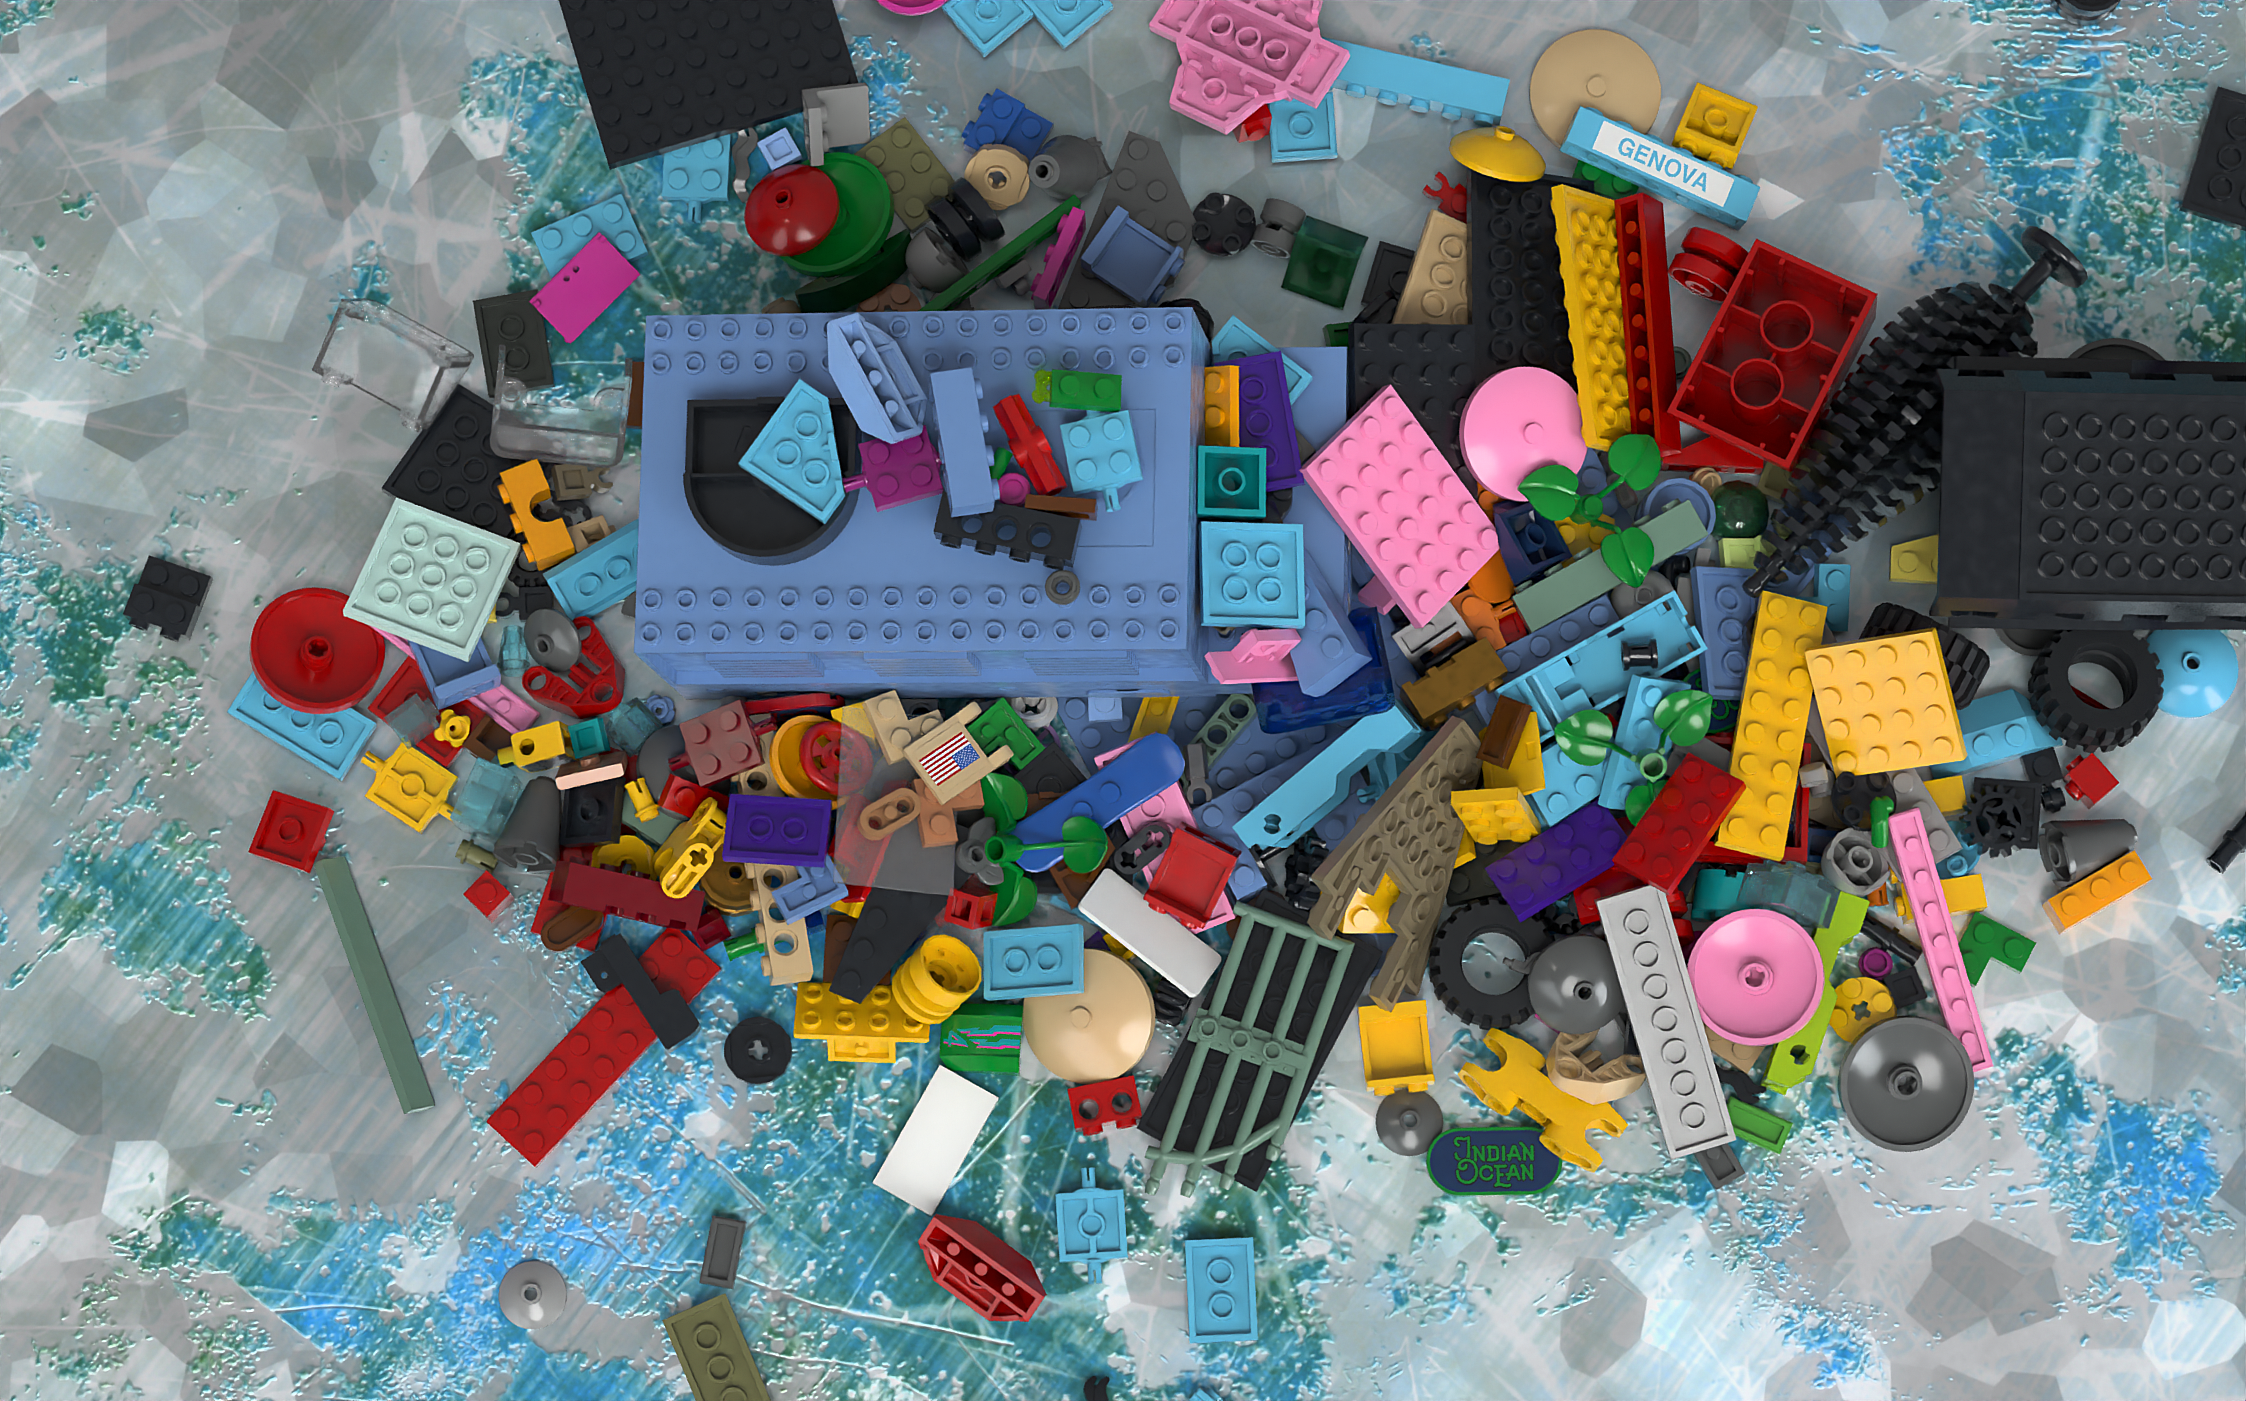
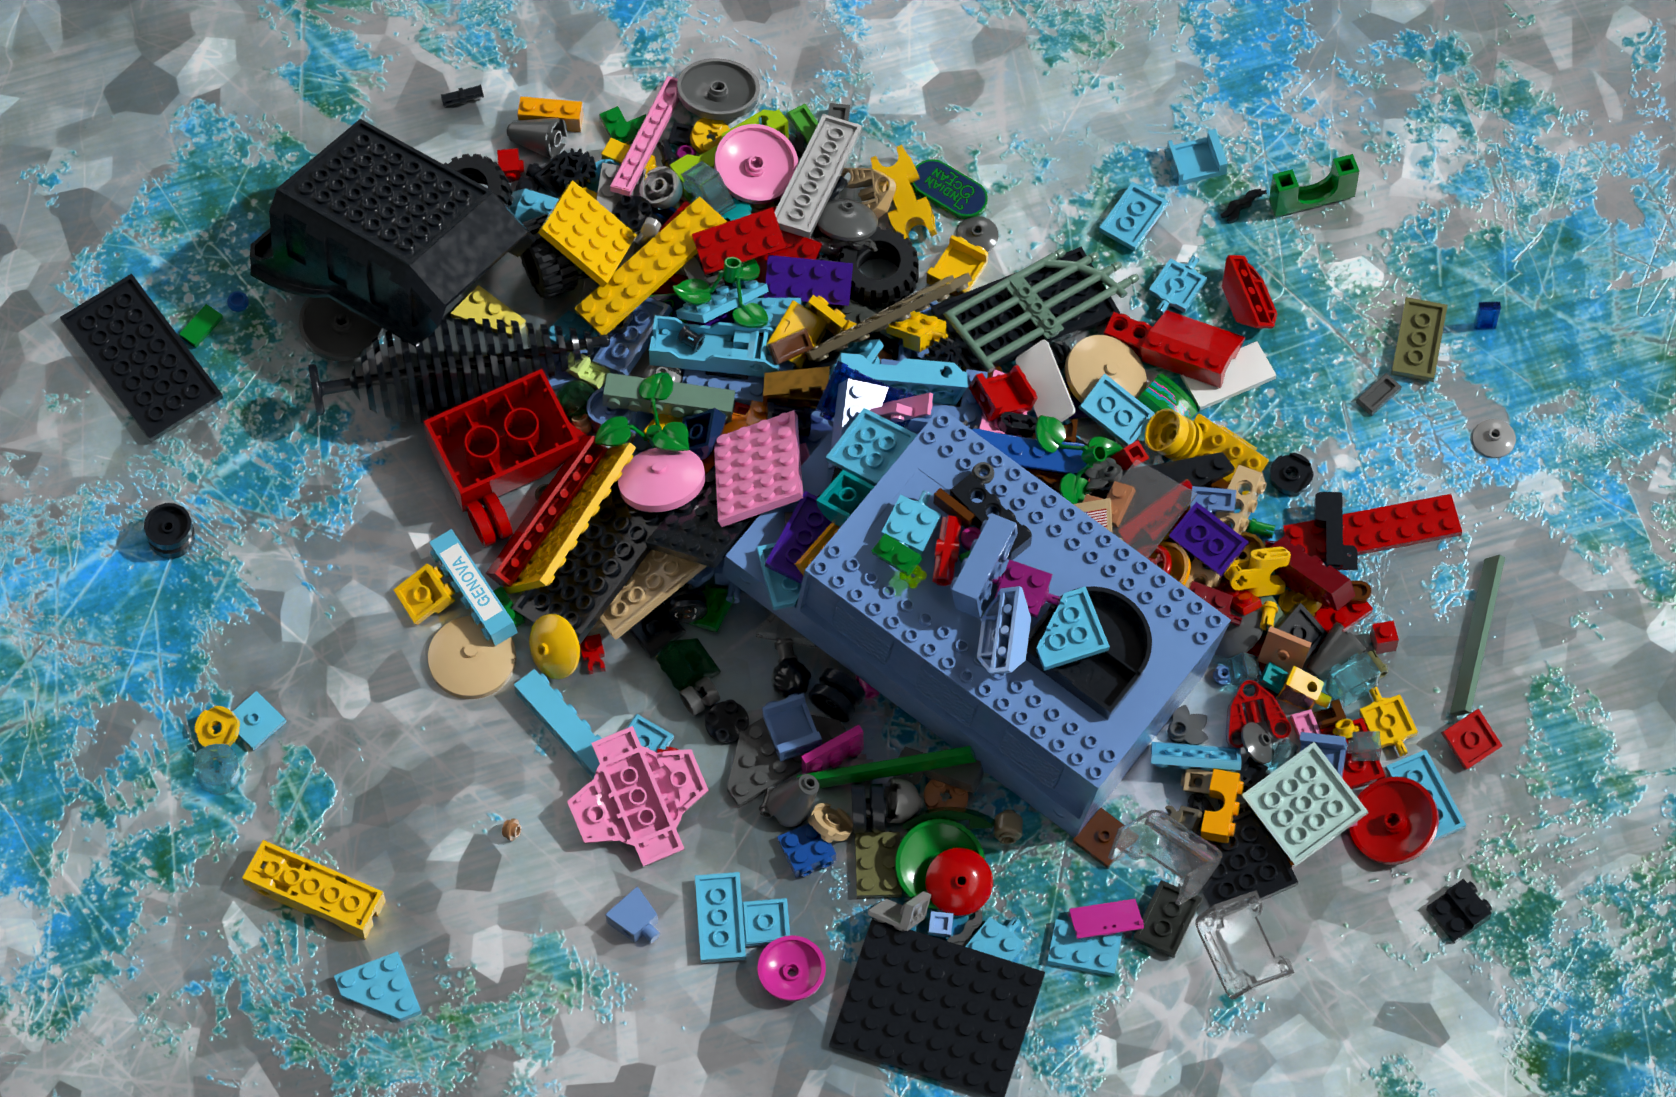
camera: 145 degrees left, 15 degrees down
medium nougat plate [857,788,921,840] -> none
green arm [1869,795,1894,848] -> none
none -> red piece [1141,310,1245,388]

